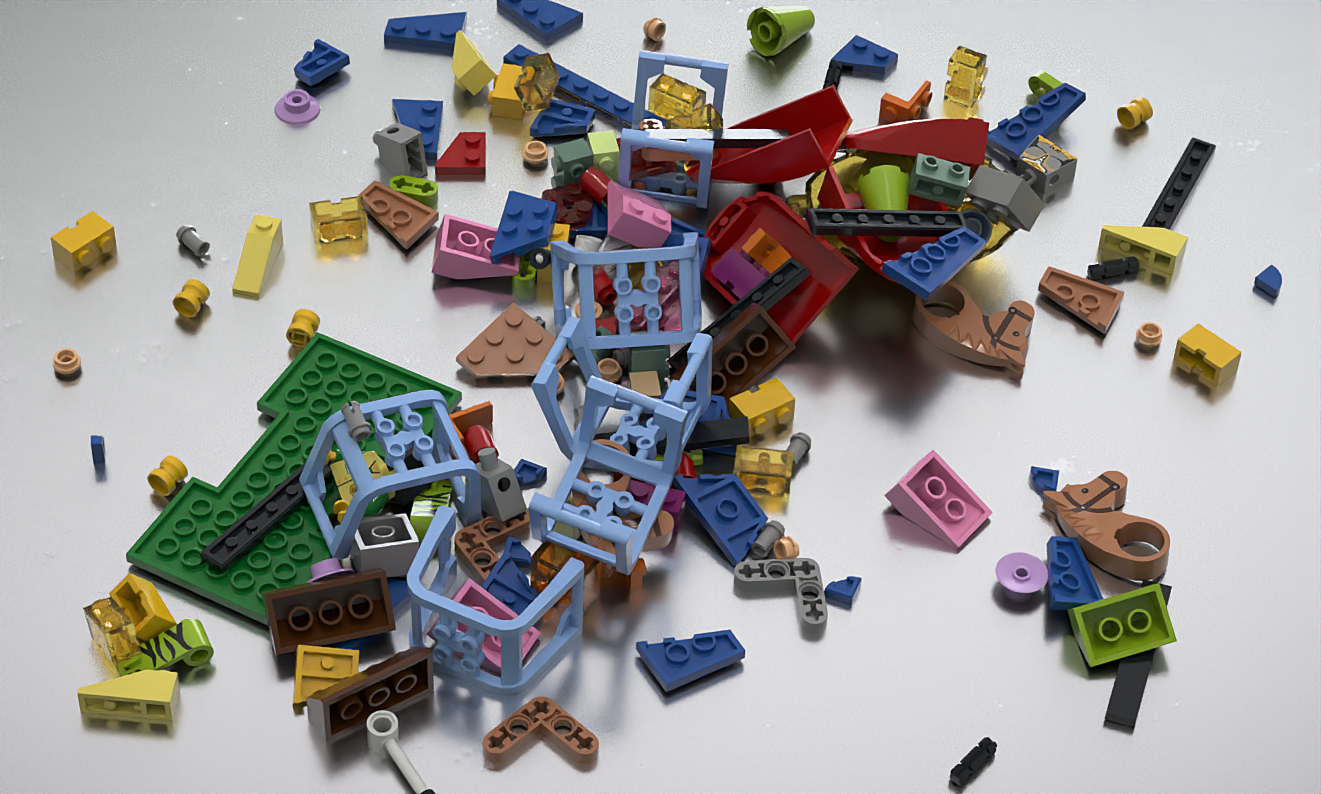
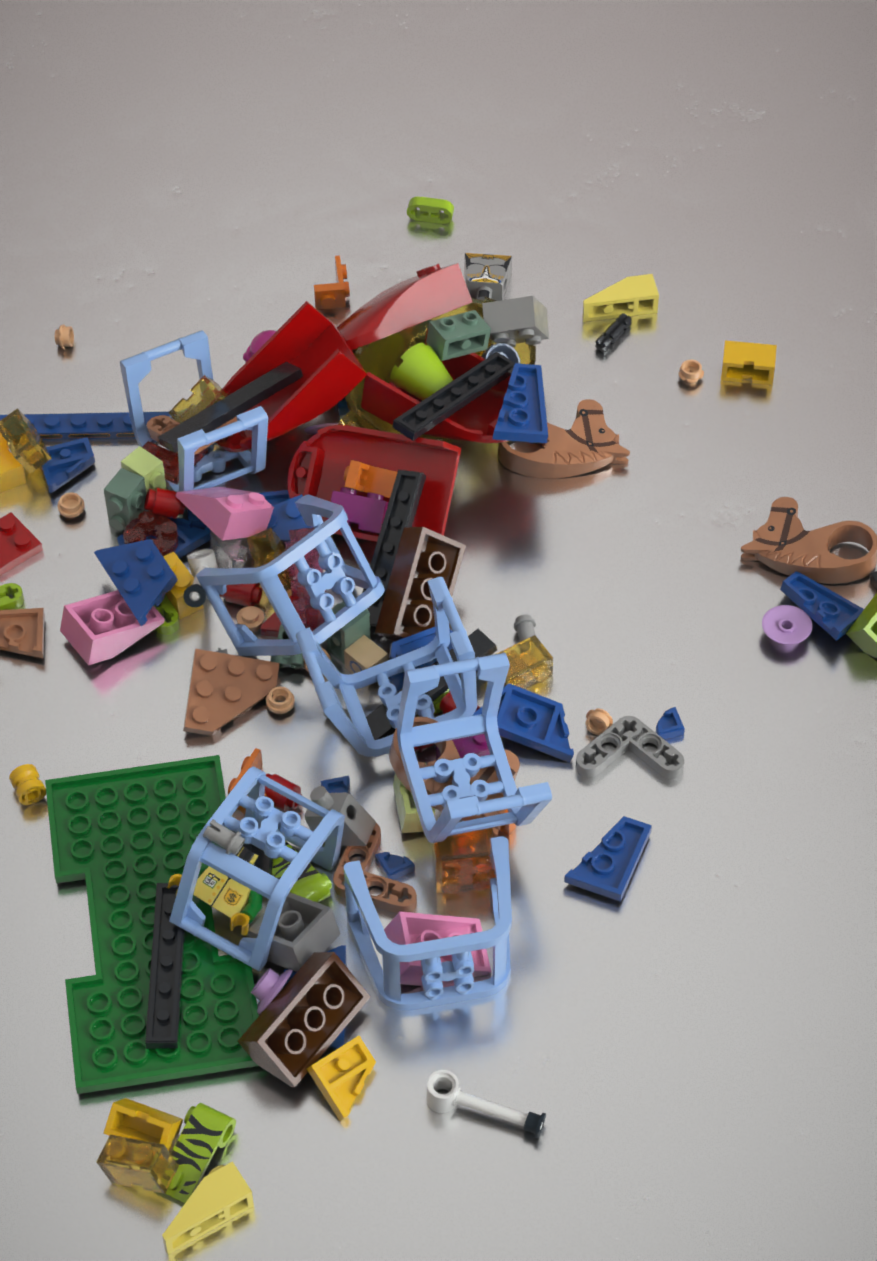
camera: 35 degrees left, 5 degrees up
yellow wheel [147,455,188,496] -> none
reddish brown slope [306,646,434,742] -> none
blue wing [481,550,539,615] -> none
nougat beam [482,696,599,764] -> none
clear yellow brick [648,73,706,129] -> none
yellow brick [729,378,795,437] -> none
lime cone [747,6,815,56] -> none
light grey pin [751,520,785,557] -> none
black axle [822,60,843,90] -> none
blue wing [830,35,898,75] -> none
bright pink slope [884,450,993,549] -> none
clear yellow brick [944,45,988,108] -> none
blue wing [987,82,1086,161] -> none
blue tile [1030,466,1059,494] -> none
nougat wing [1038,266,1125,334] -> none
yellow wheel [1117,96,1153,130] -> none
black tile [1142,137,1216,230] -> none
blue tile [1254,264,1282,297] -> none

